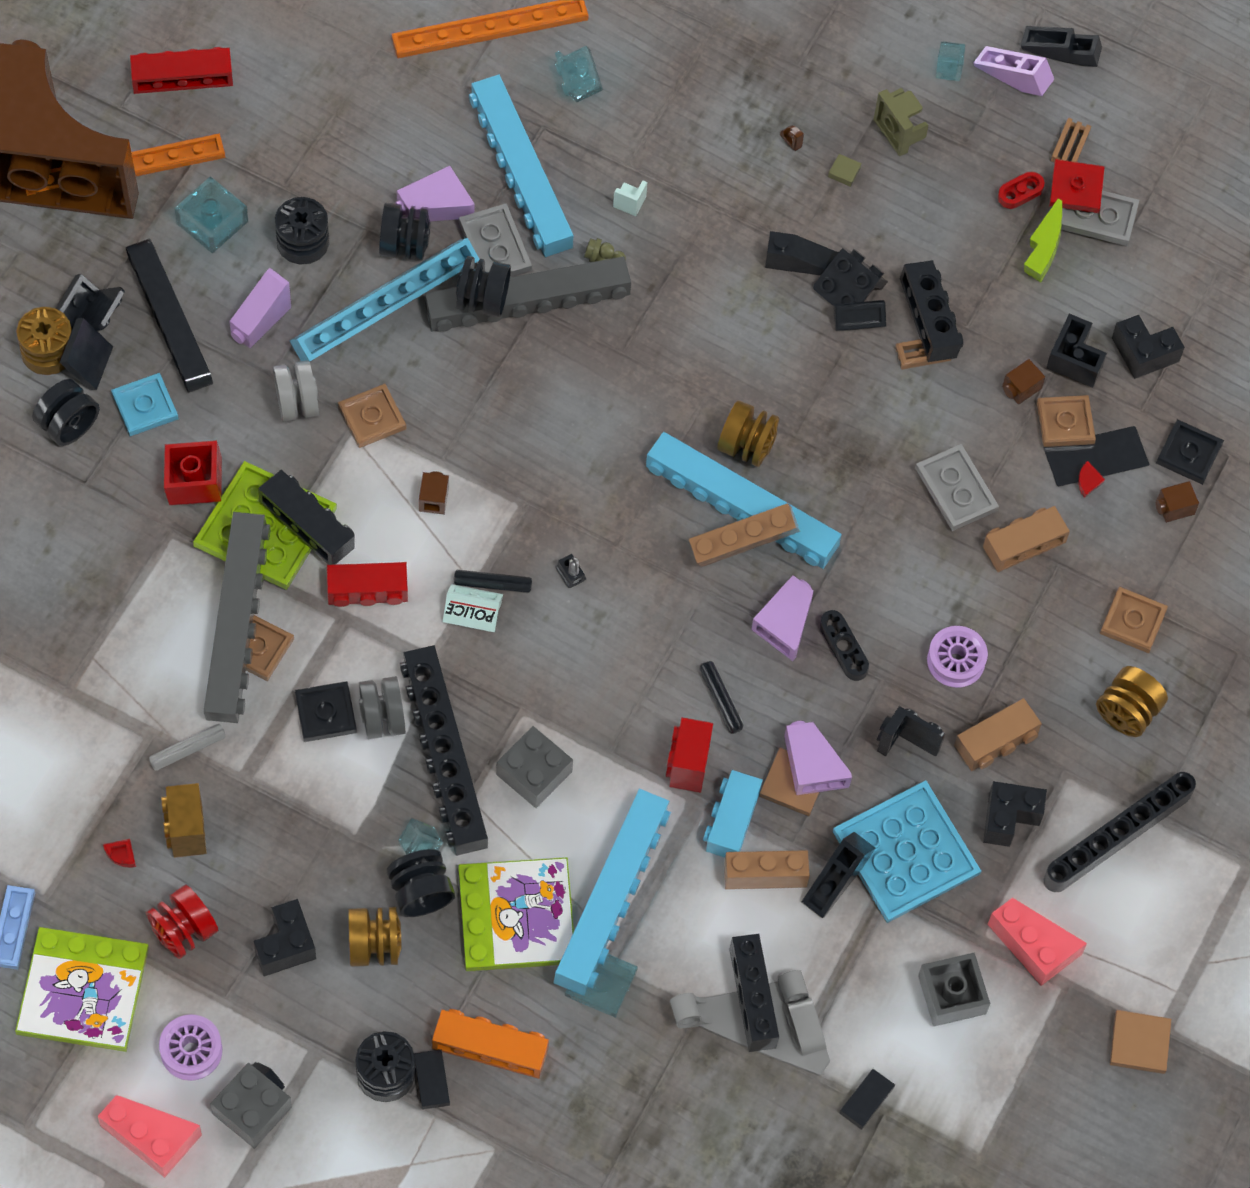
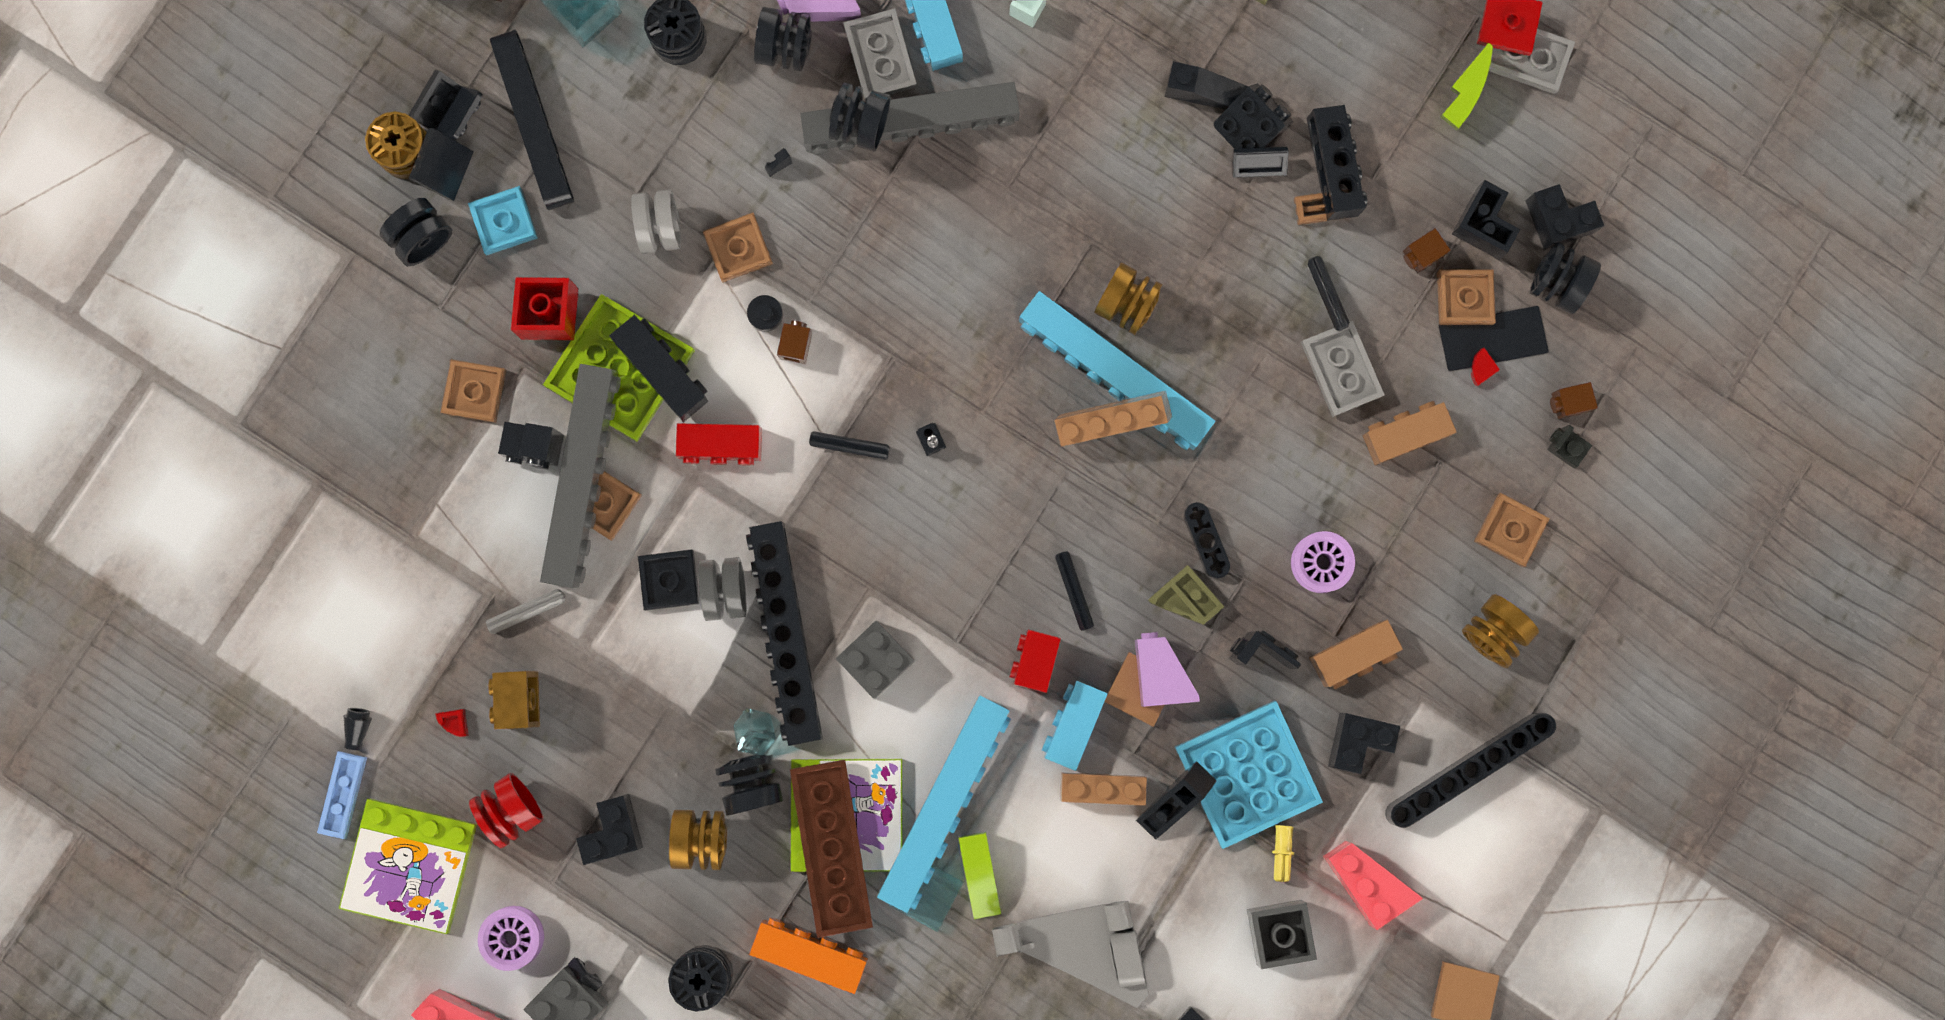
camera: 10 degrees right, 20 degrees up
lavender slope [230,268,291,348] -> none
medium azure brick [290,238,480,362] -> none
black tile [414,1049,450,1110] -> none
light aqua panel [443,584,503,632] -> none
olive piece [584,238,626,262] -> none
black brick [729,933,779,1052] -> none
lavender slope [751,576,813,661] -> none
red plate [998,172,1045,209] -> none
black tile [1156,419,1224,485] -> none
none -> black cone [343,708,372,750]
none -> medium nougat tile [440,359,506,423]
none -> black brick [498,421,564,470]
none -> black wheel [747,295,783,332]
none -> black tile [765,148,792,177]
none -> copper plate [790,759,873,938]
none -> lime slope [958,832,1001,919]
none -> olive wing [1147,565,1224,625]
none -> light yellow axle [1272,825,1295,882]
none -> black axle [1308,256,1350,331]
none -> black wheel [1529,242,1601,315]
none -> pearl dark grey bracket [1547,425,1592,469]

